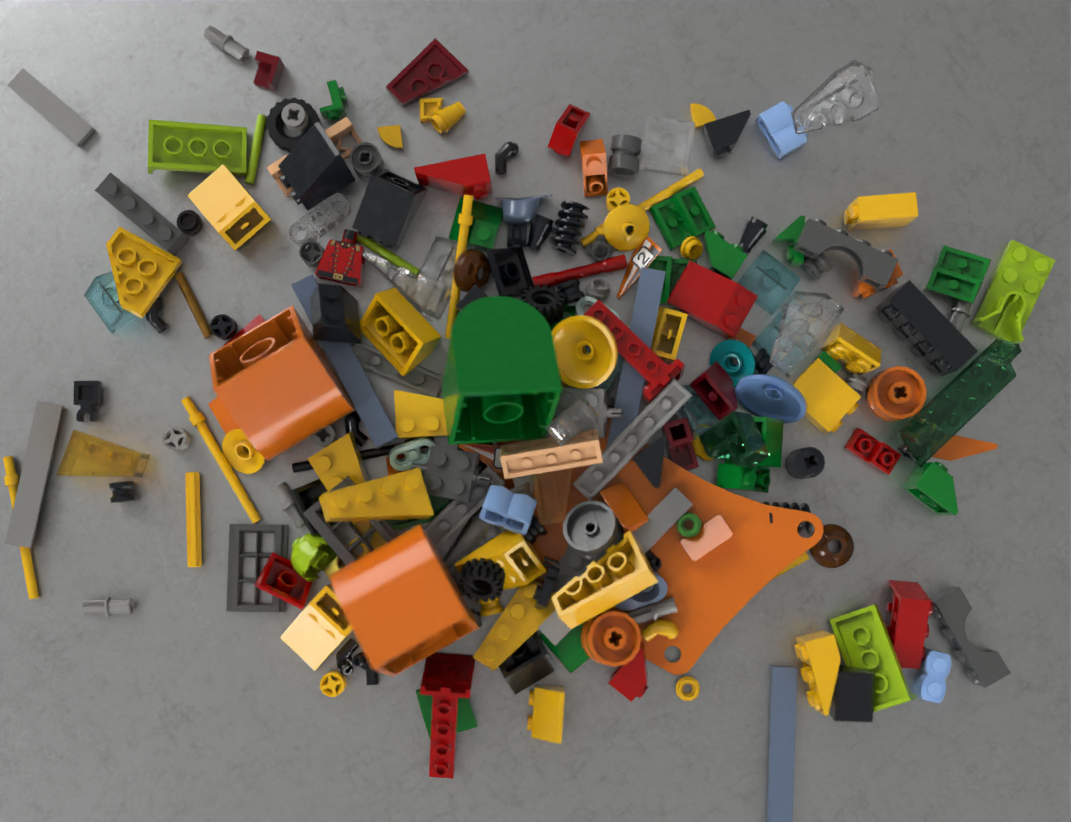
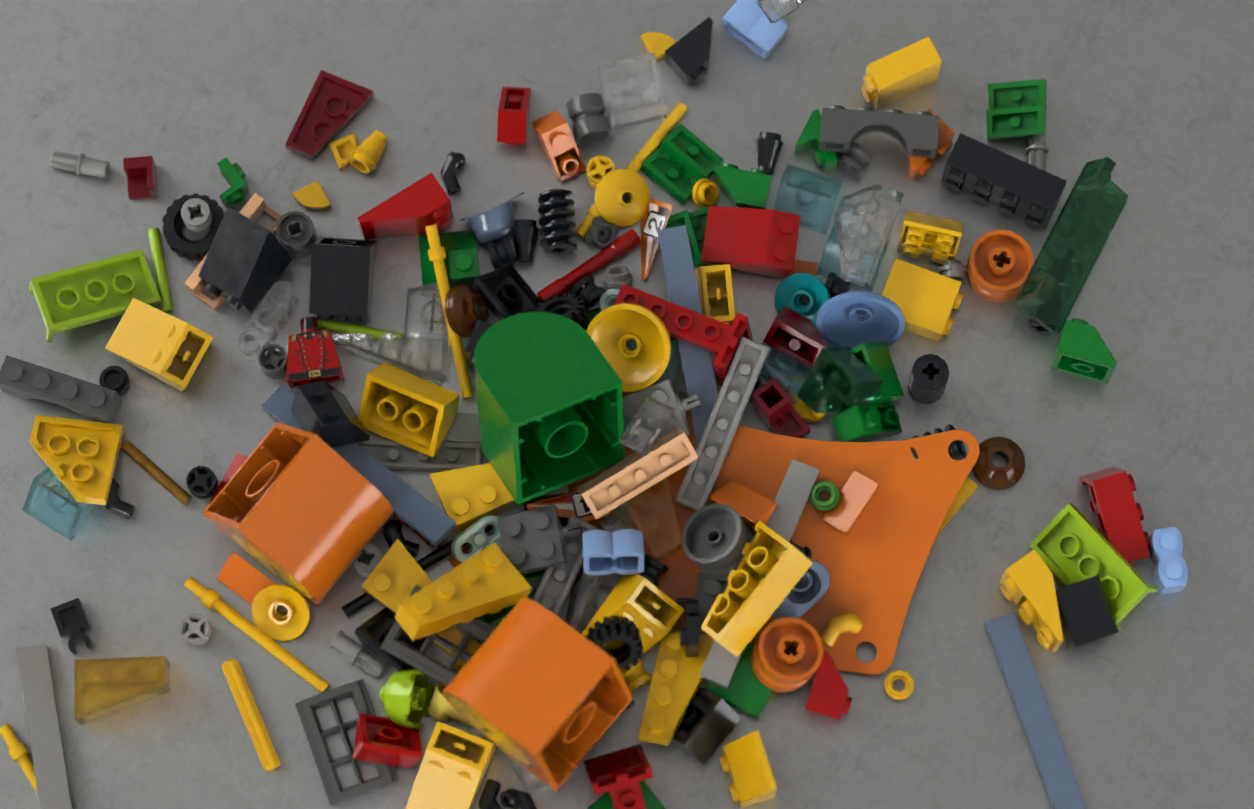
camera: 20 degrees left, 10 degrees down
black wheel [109,481,136,503] -> none
light grey axle [628,597,678,624] -> none
black slope [633,437,666,488] -> none
green tile [814,351,842,373] -> none
red slope [844,428,901,475] -> none
orange sticker [929,431,998,461] -> none
dark grey arch [930,586,1011,688] -> none
lime plate [970,240,1056,346] -> none

